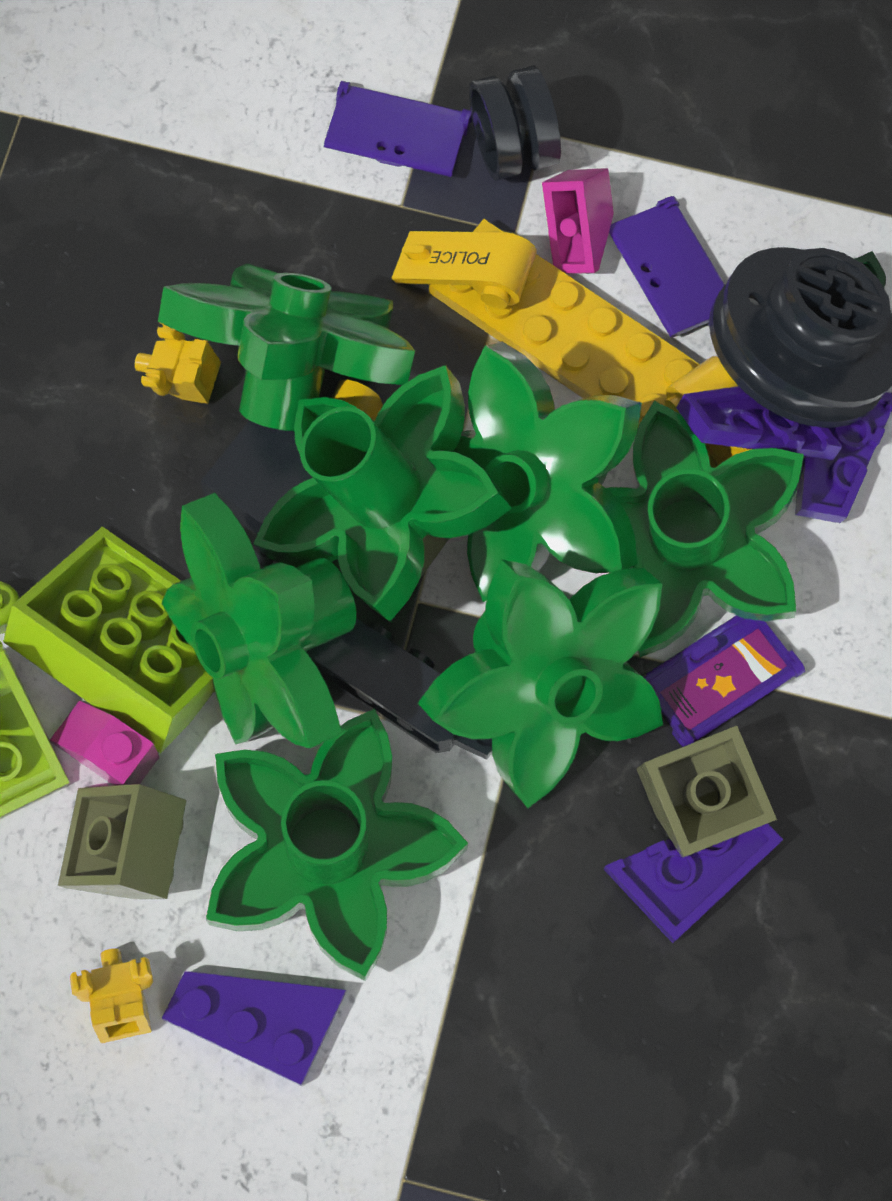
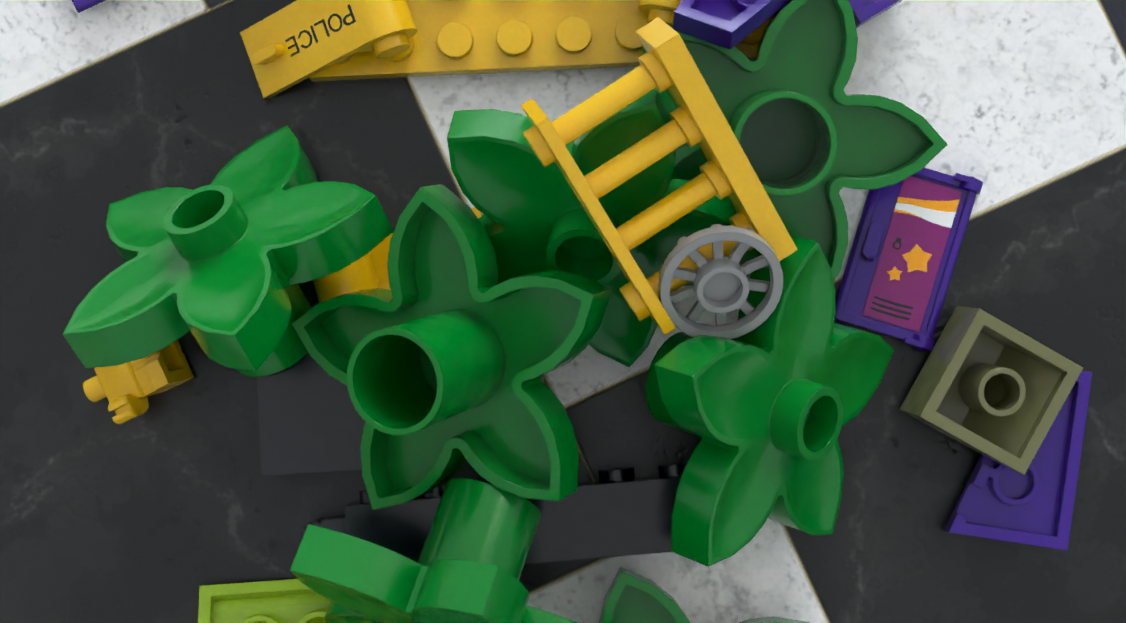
camera: 35 degrees left, 15 degrees up
none -> yellow fence [520,17,798,335]
none -> light grey wheel [658,223,783,339]

